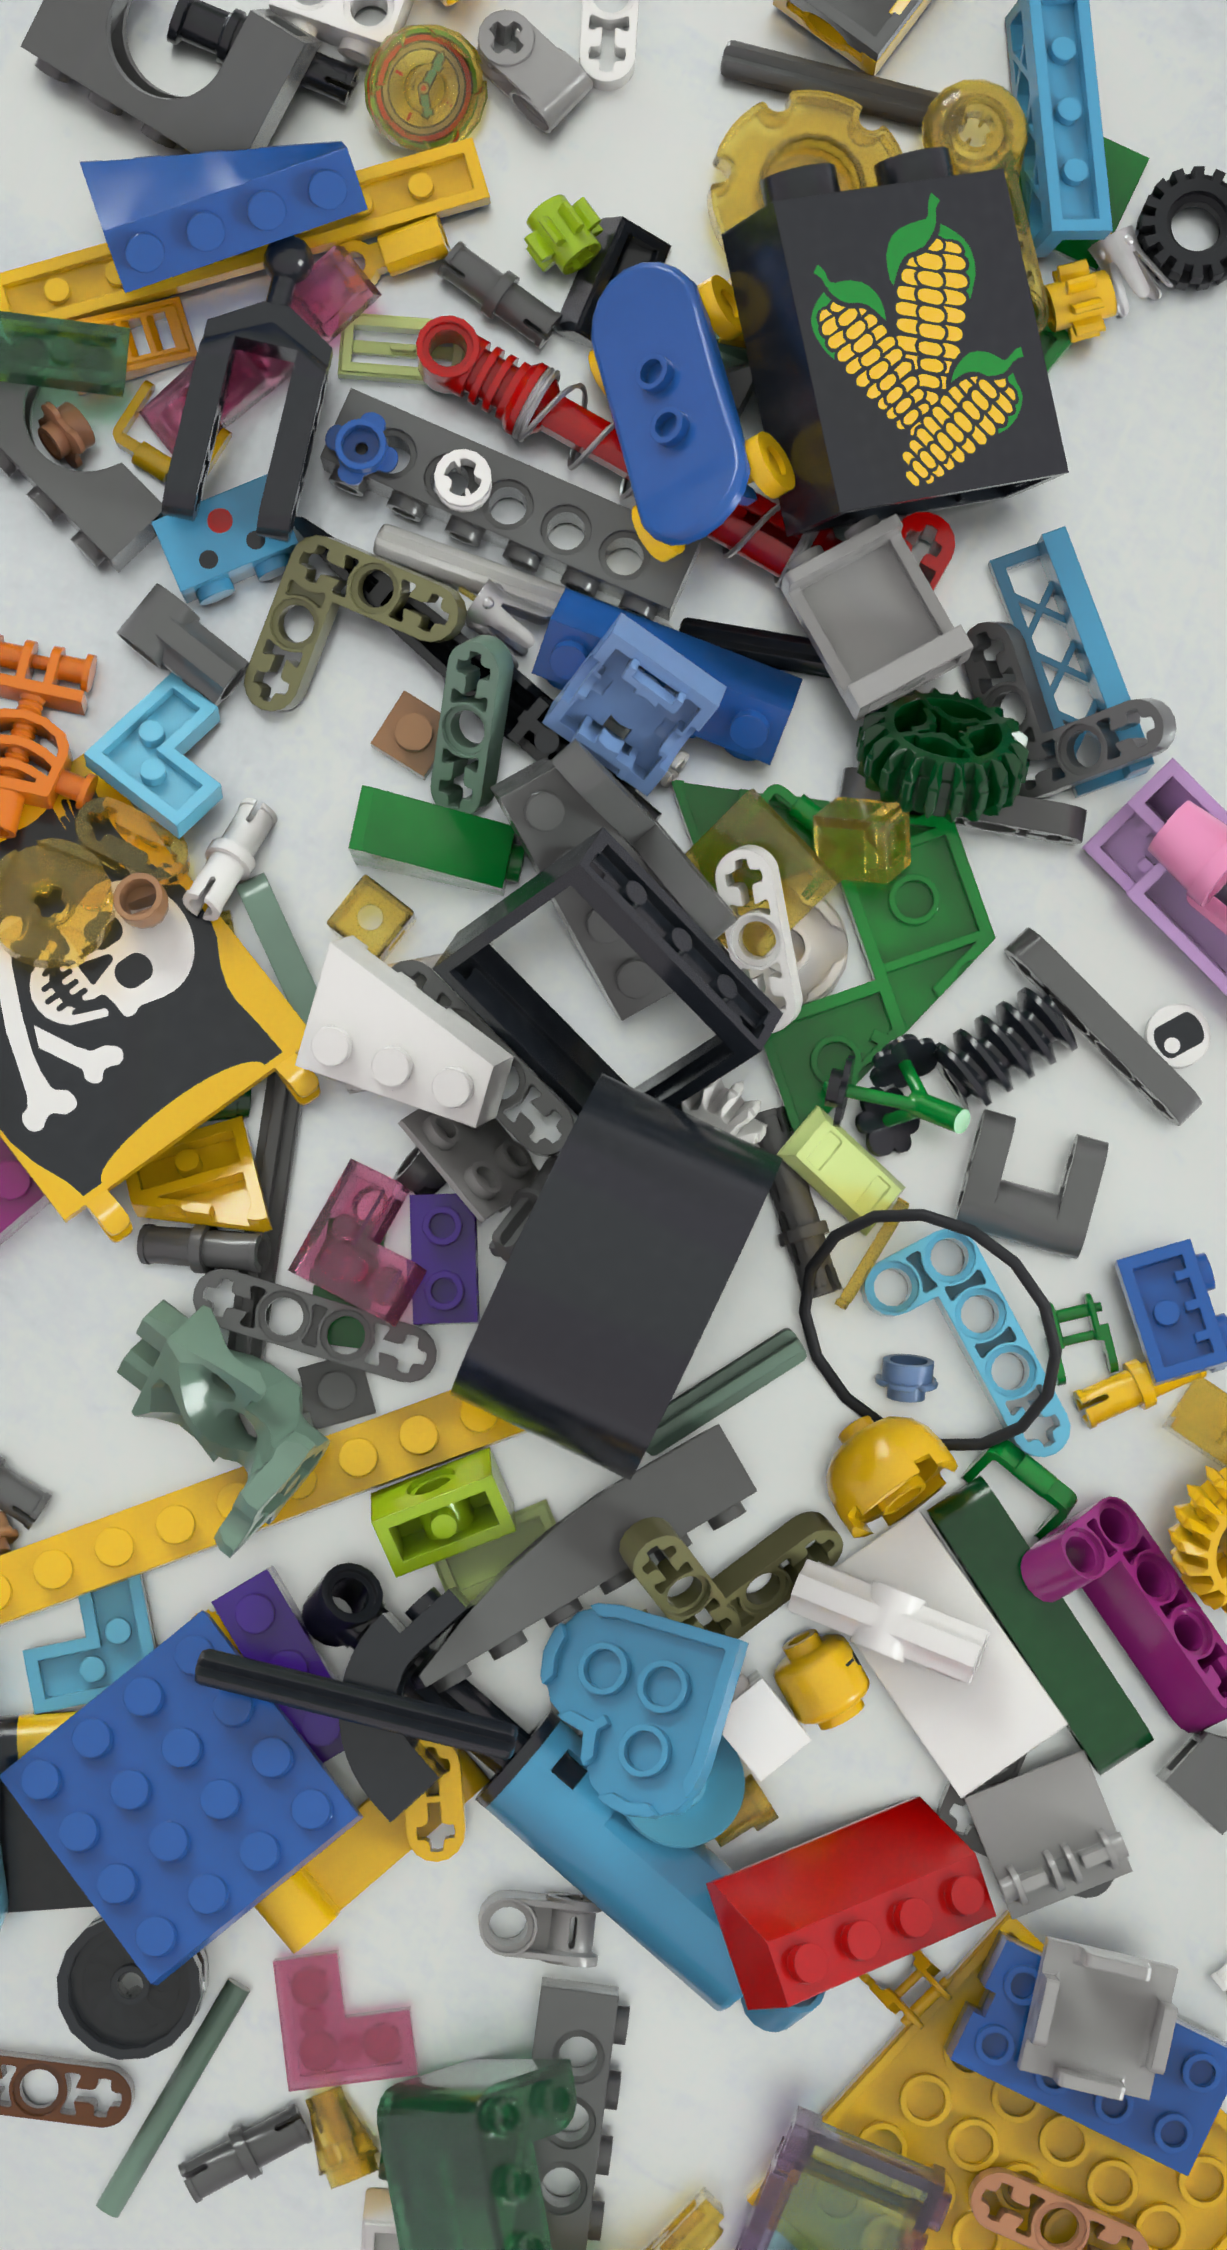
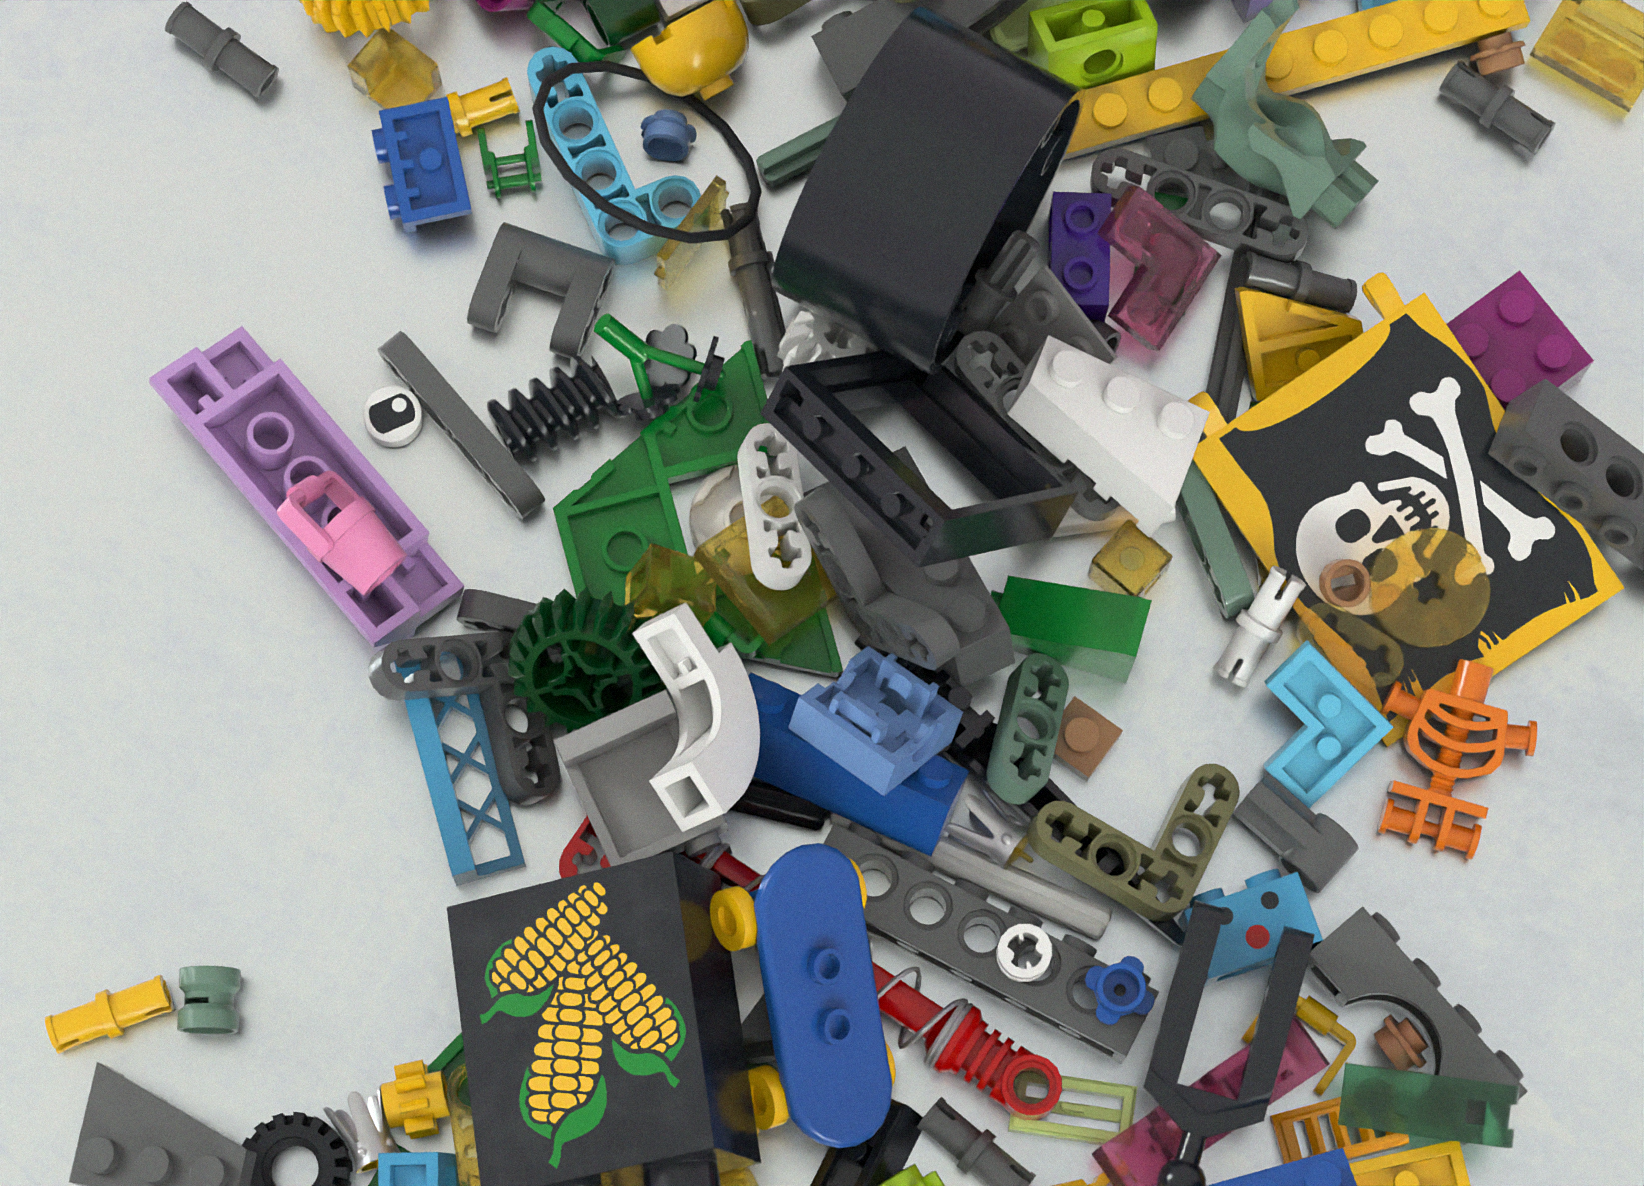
camera: 175 degrees left, 10 degrees down
yellowish green tile [777,1105,906,1236] -> none
none -> white arch [632,602,760,832]

